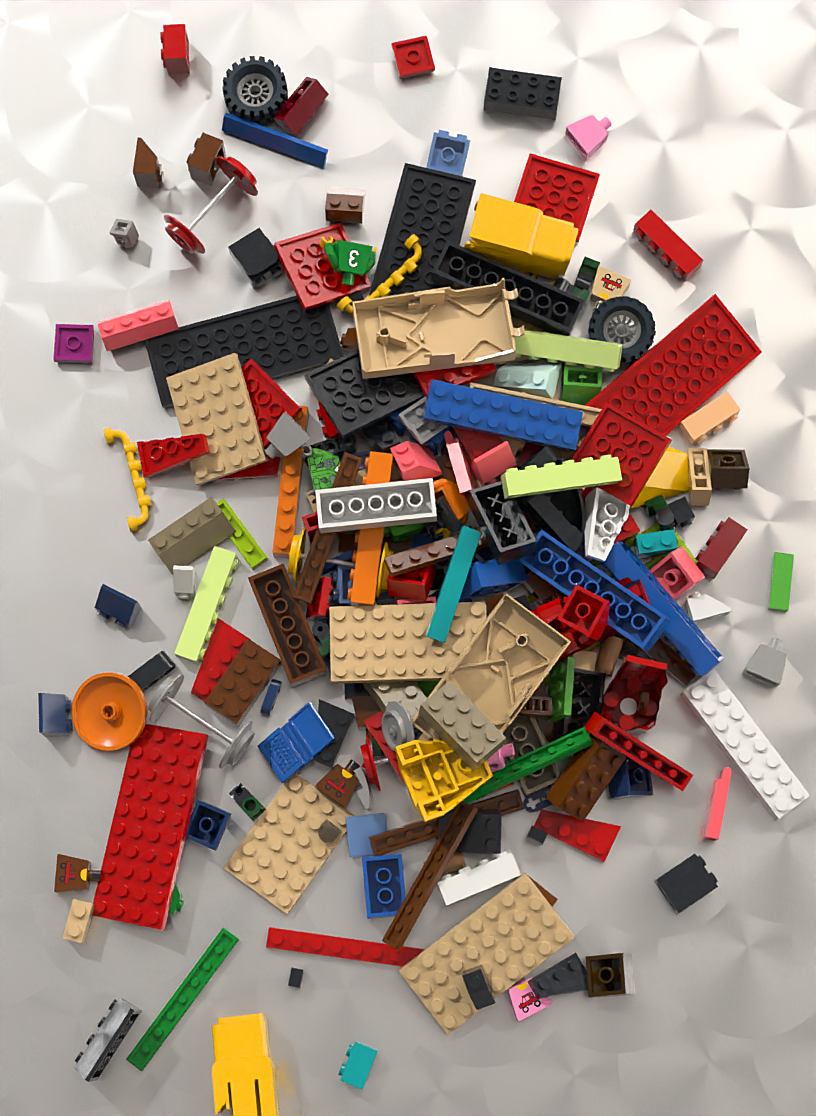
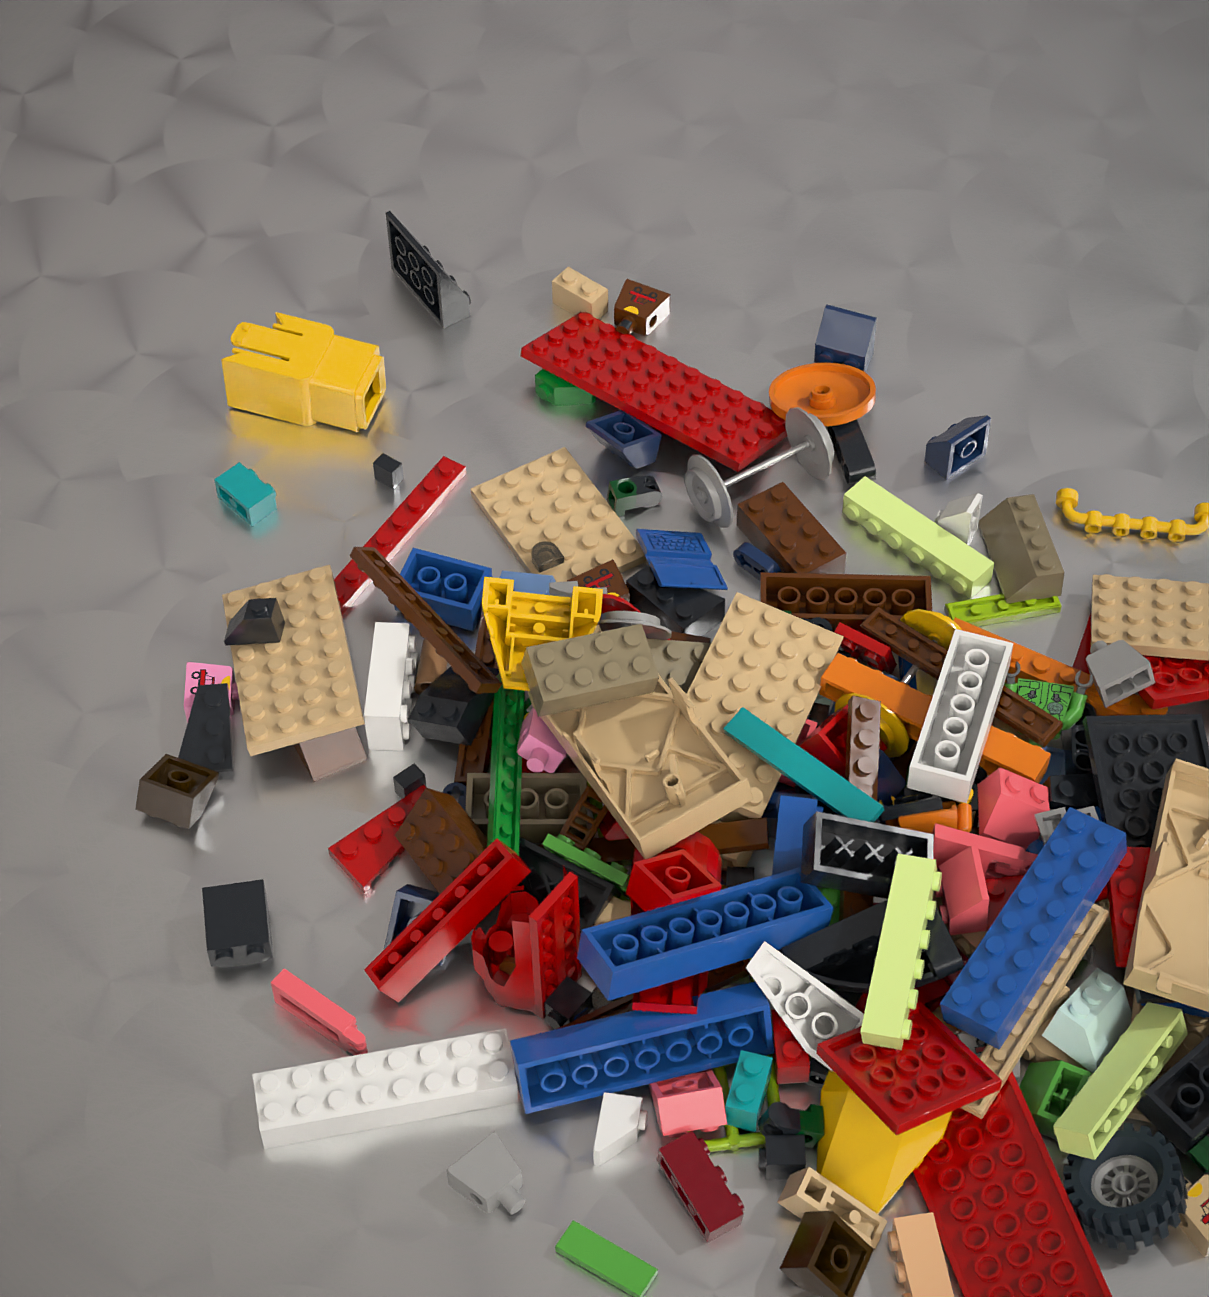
camera: 115 degrees right, 25 degrees down
green tile [126,928,239,1071] -> none
red wing [137,434,210,478] -> none
red wing [191,618,251,702] -> none

